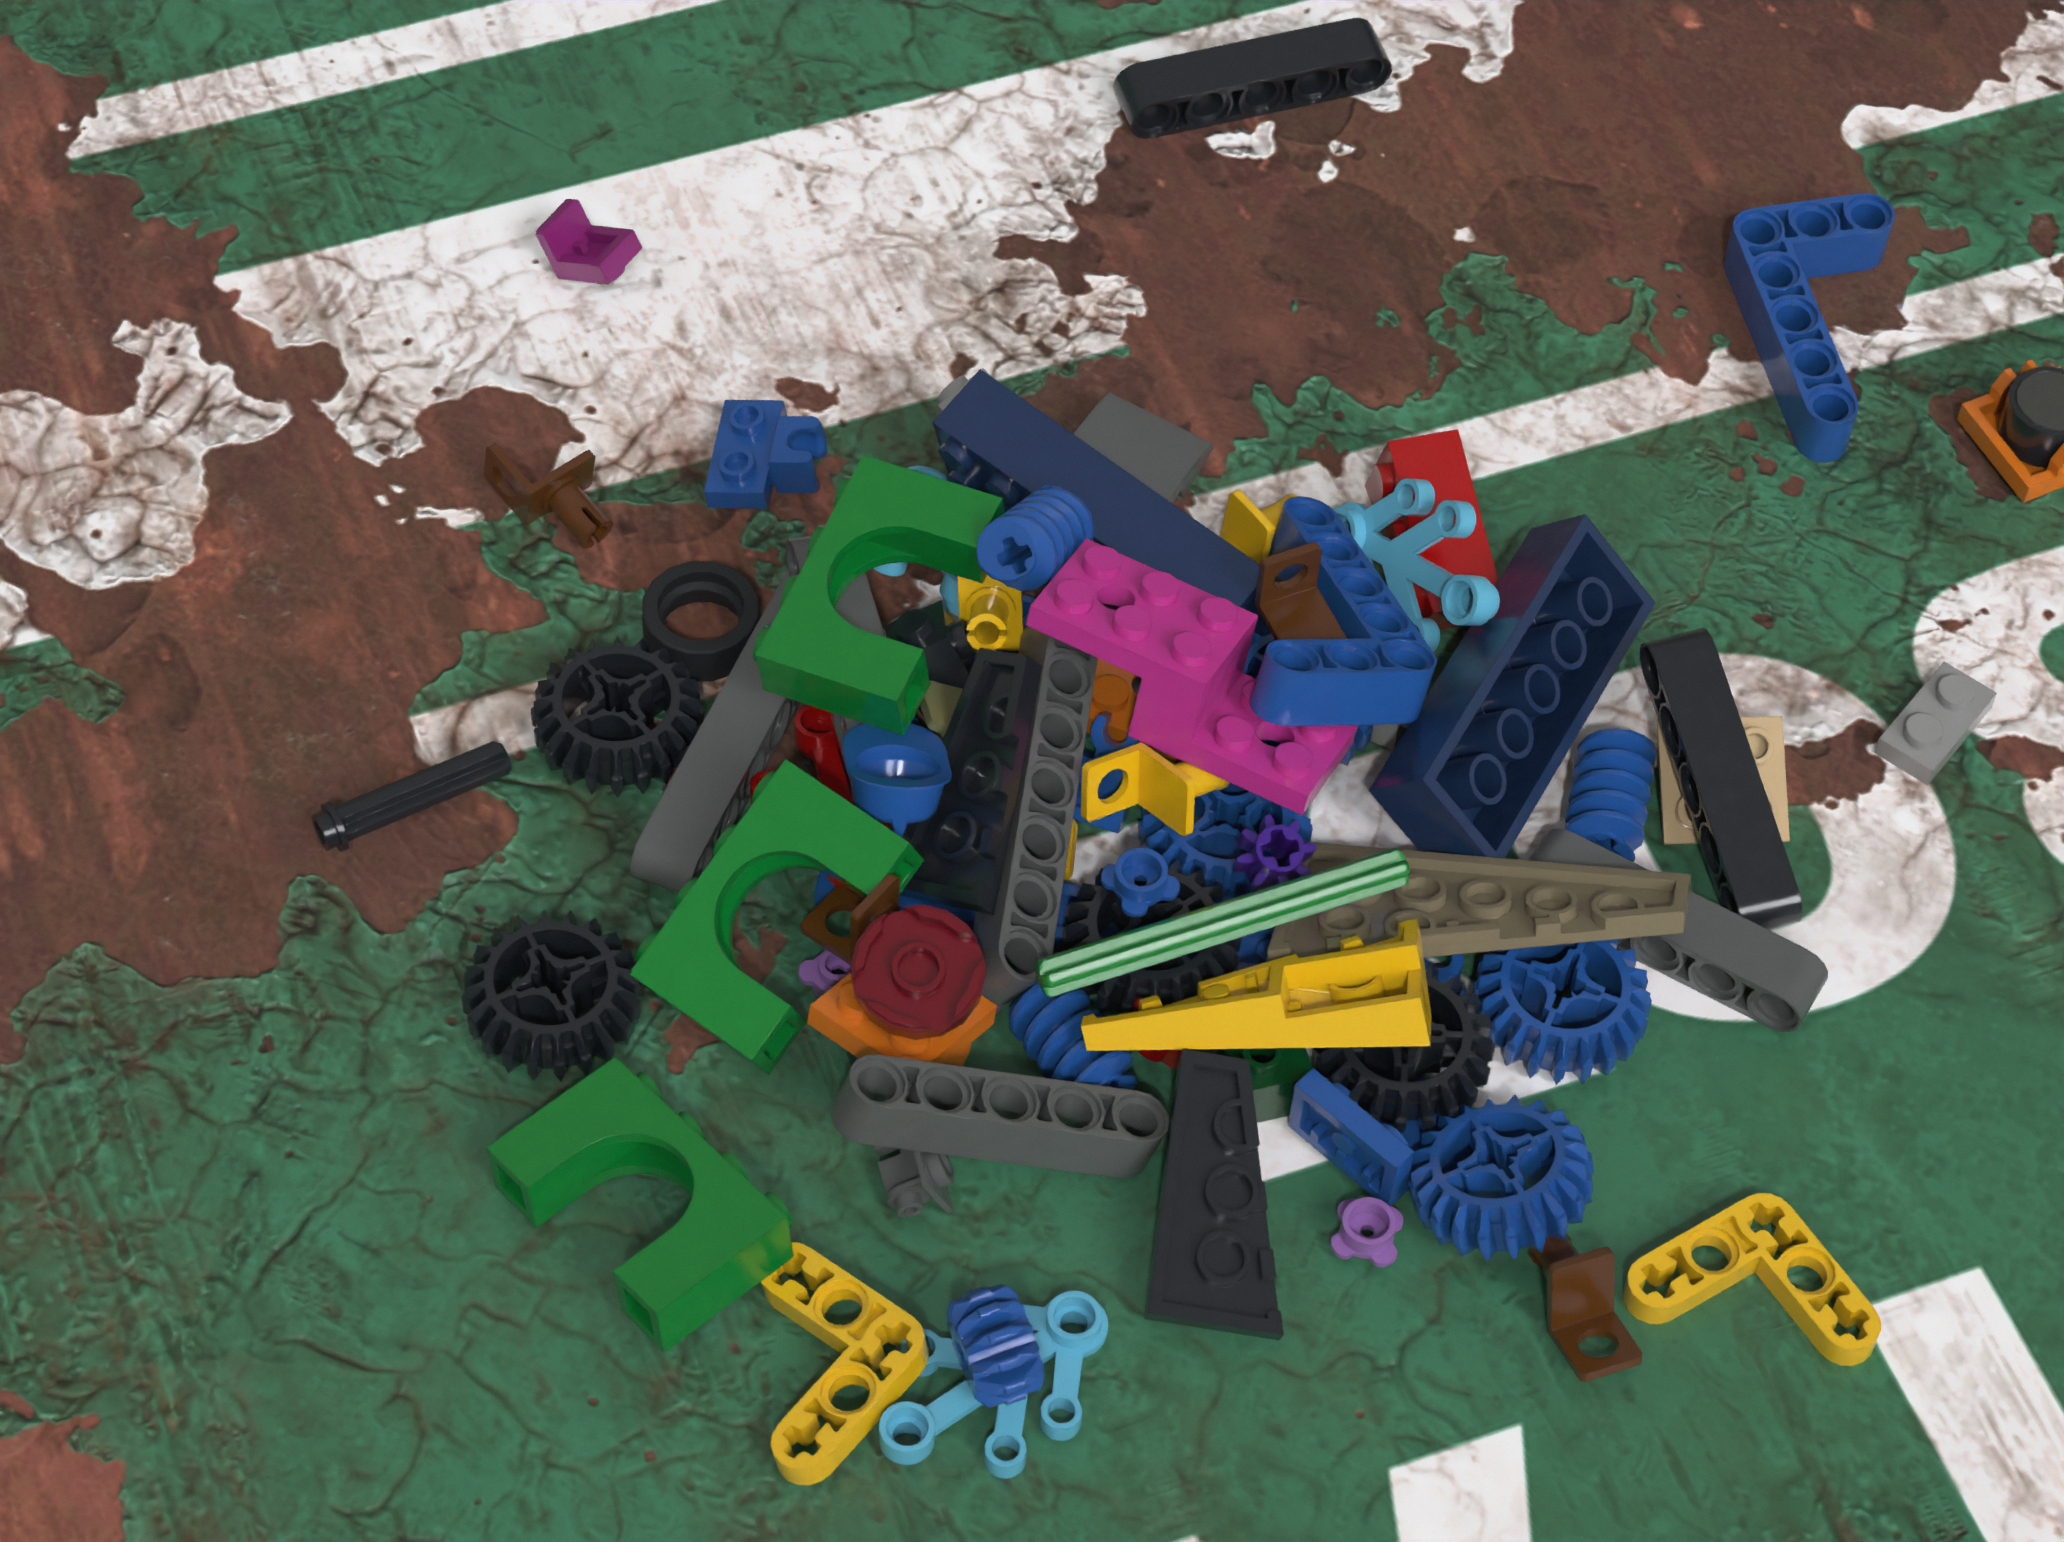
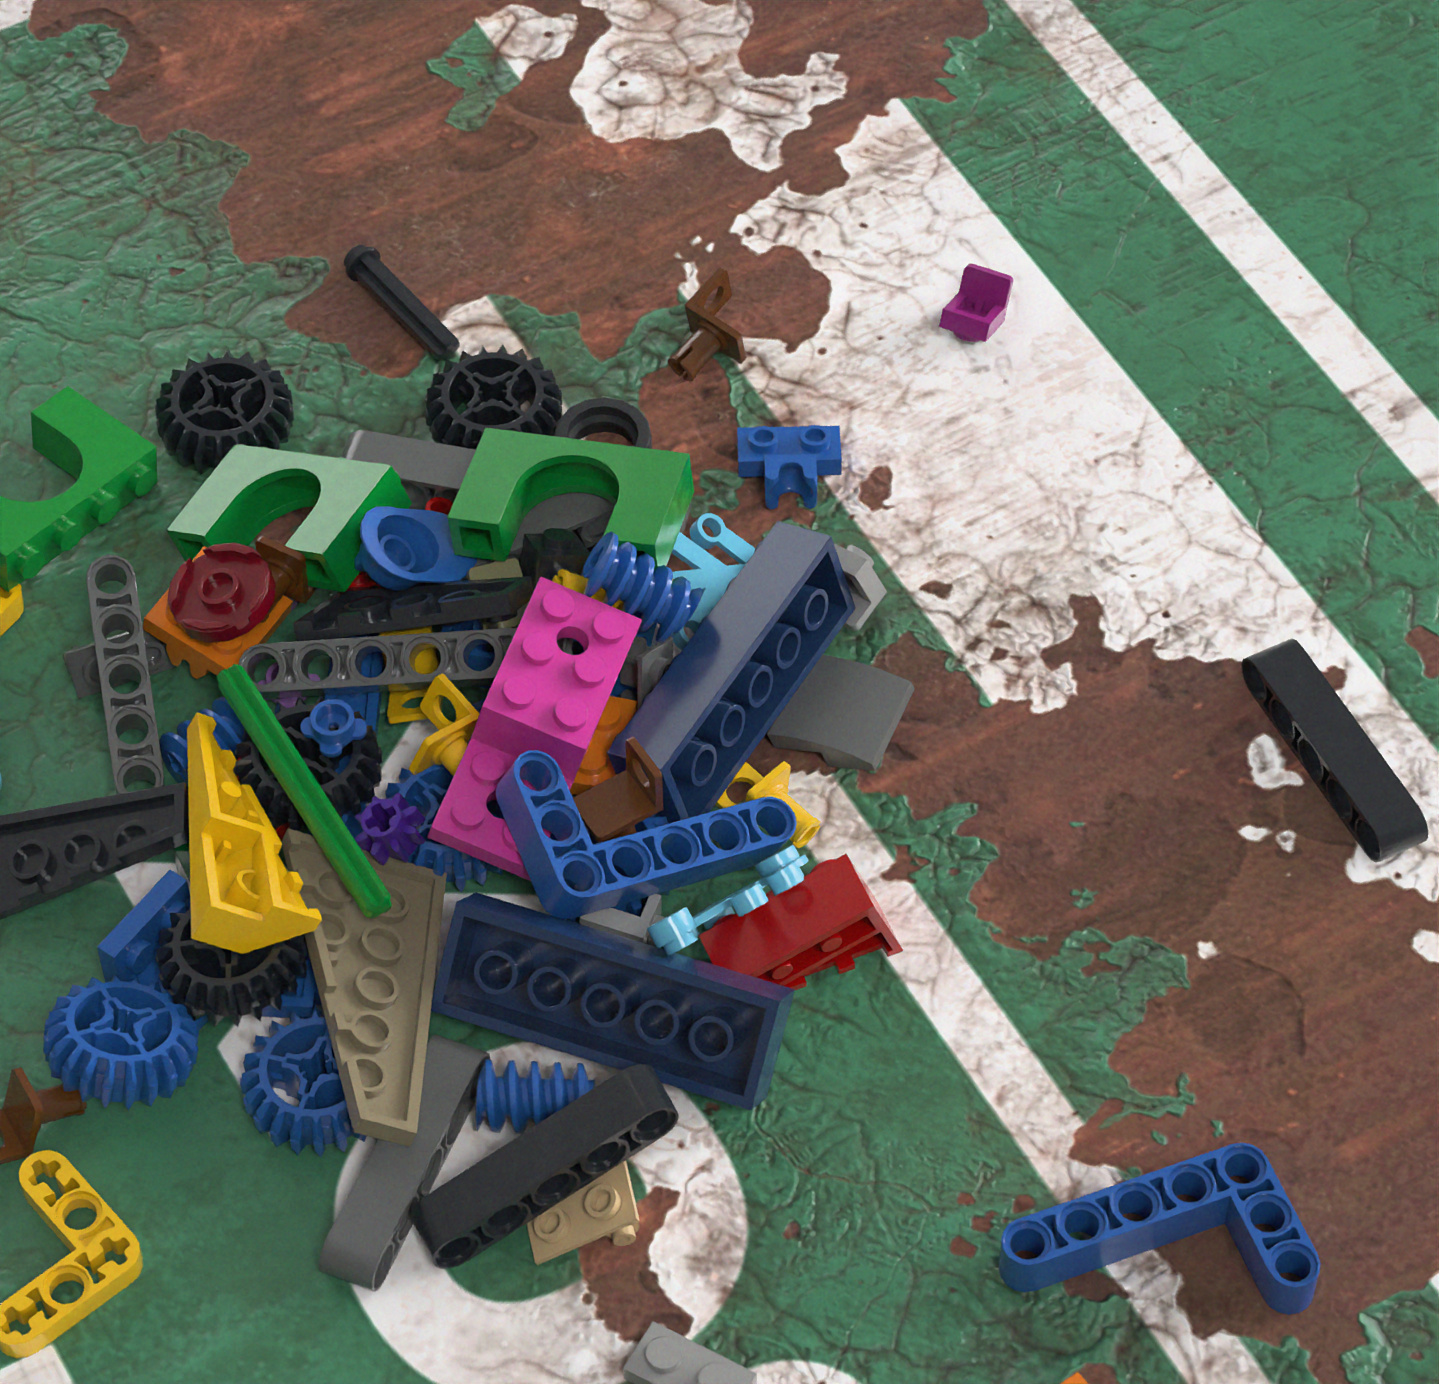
camera: 85 degrees right, 0 degrees up
medium lavender plate [1330,1197,1404,1267] -> none

